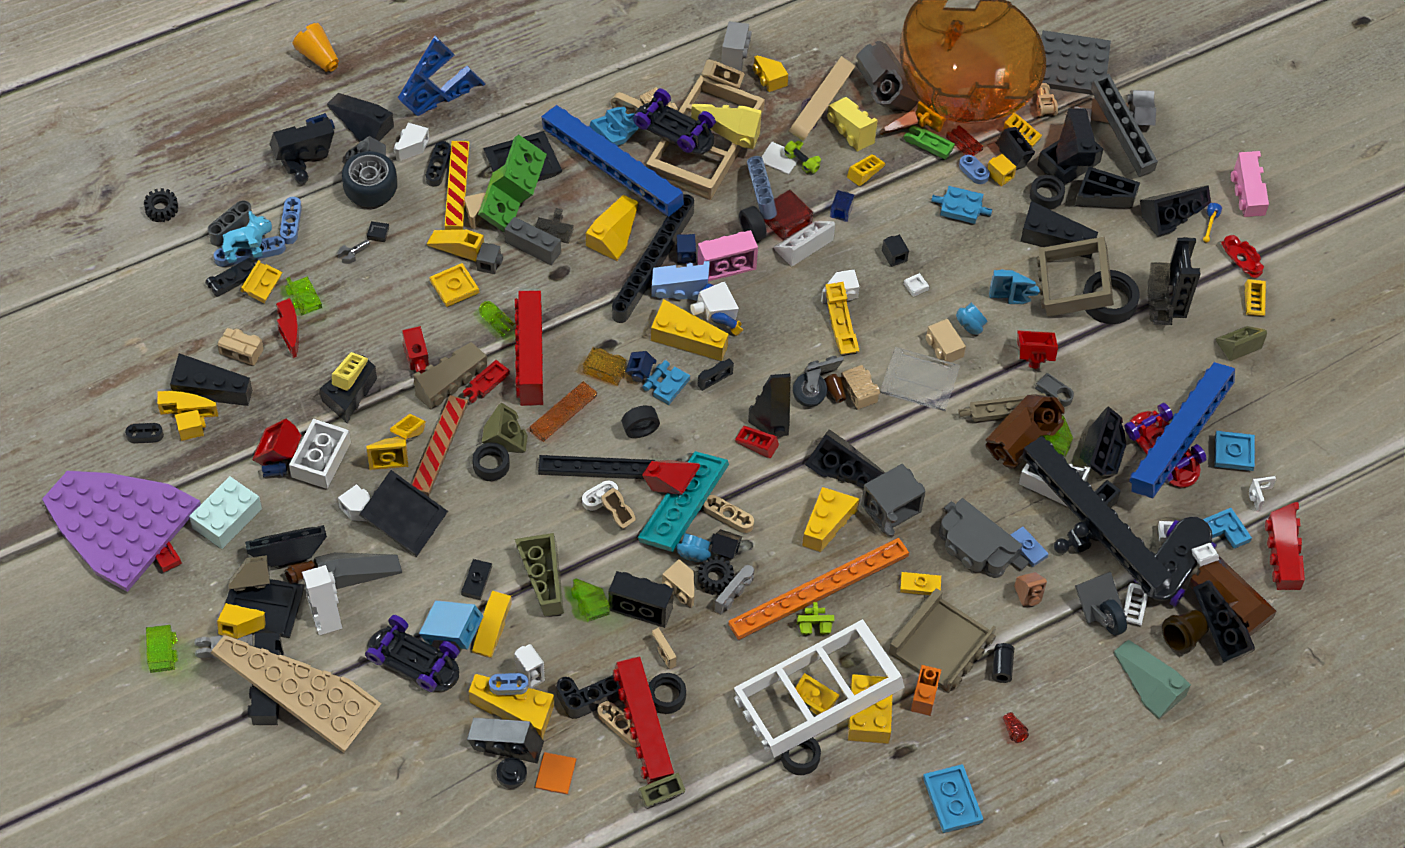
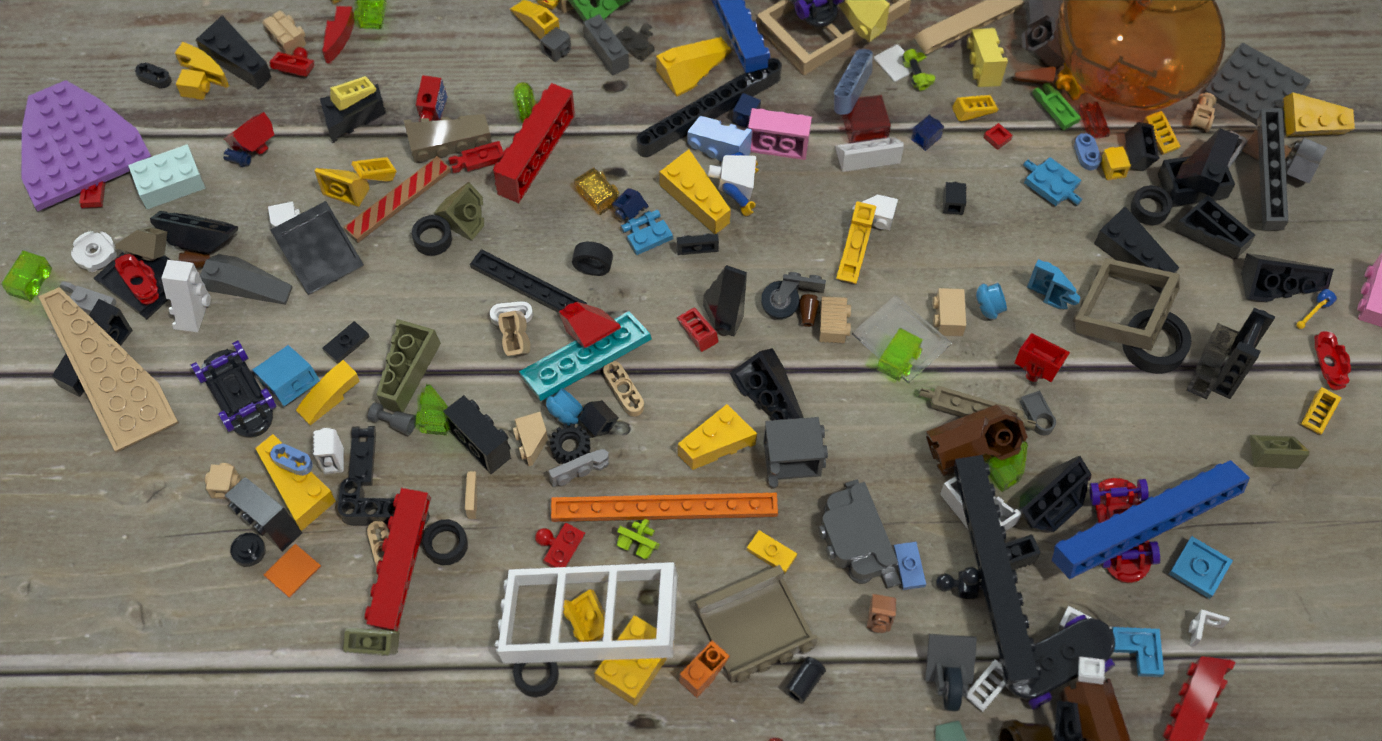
camera: 30 degrees right, 5 degrees up
yellow slope [217,603,265,639] -> none
white brick [289,419,351,489] -> none
yellow plate [429,263,480,307] -> none
clear orange plate [530,381,597,442] -> none
black tyre [739,206,767,241] -> none
white tile [903,273,929,297] -> none
none -> white plate [71,231,117,272]
none -> red piece [115,254,159,304]
none -> tan brick [205,463,241,499]
none -> red plate [269,47,315,76]
none -> black plate [349,426,376,486]
none -> dark grey piece [368,402,417,436]
none -> red plate [535,522,585,568]
none -> clear neon green brick [877,328,923,382]
none -> red tile [984,123,1013,150]
none -> yellow wedge [1283,92,1355,137]

